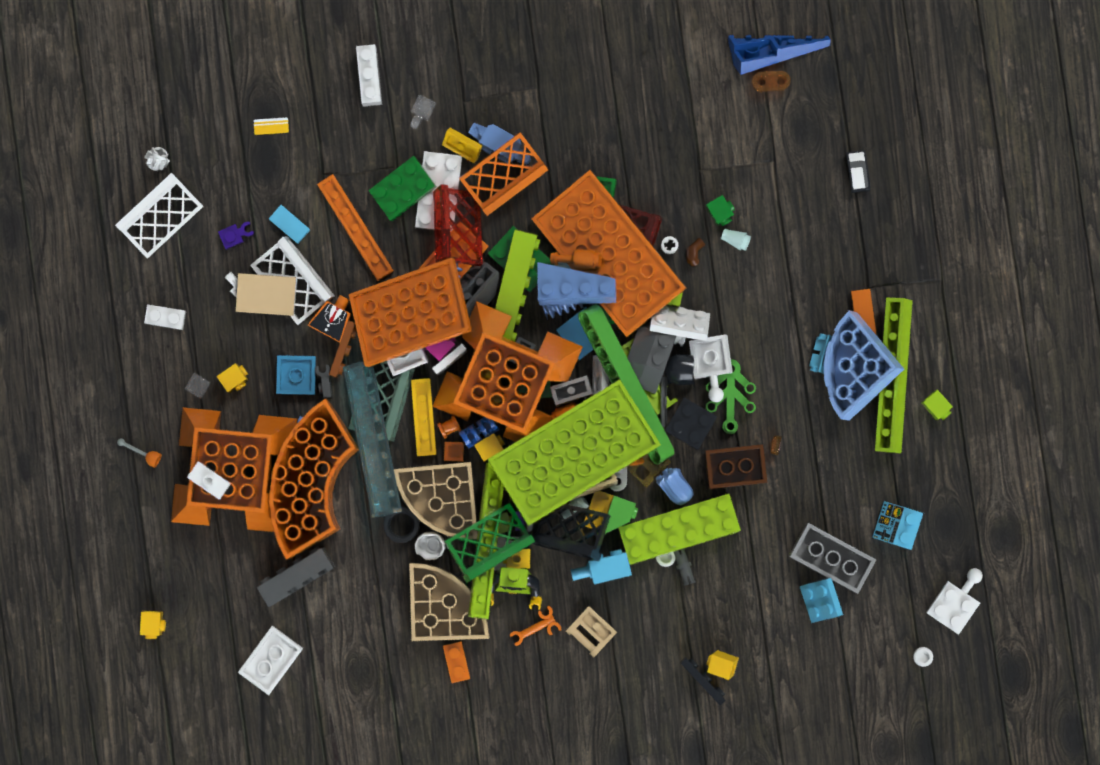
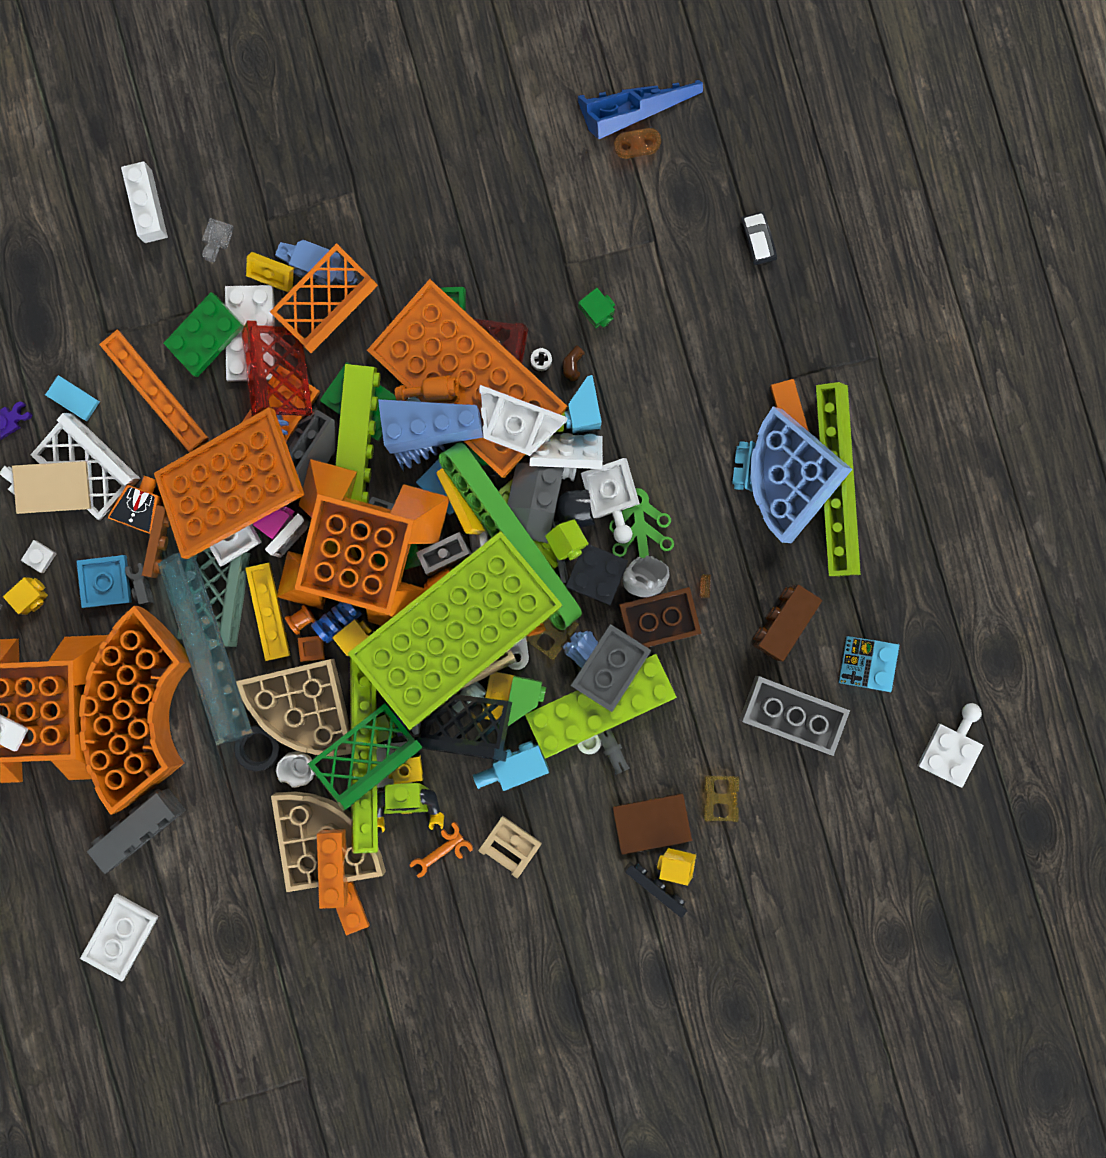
camera: 10 degrees left, 0 degrees up
yellow sticker [254,118,289,135] -> none
light aqua cone [721,229,751,251] -> none
medium azure plate [800,578,843,623] -> none
white tile [913,647,933,667] -> none
lime brick [921,390,953,420] -> none
none -> white plate [21,540,57,573]
none -> orange arch [317,829,348,909]
none -> yellow tile [436,468,485,535]
none -> white wing [479,385,568,456]
none -> lime brick [545,519,588,560]
none -> medium azure slope [564,375,602,434]
none -> dark grey plate [571,624,651,712]
none -> reddish brown tile [612,793,692,854]
none -> light grey hair [623,555,669,598]
none -> clear yellow piece [704,776,739,822]
none -> reddish brown brick [752,584,823,661]

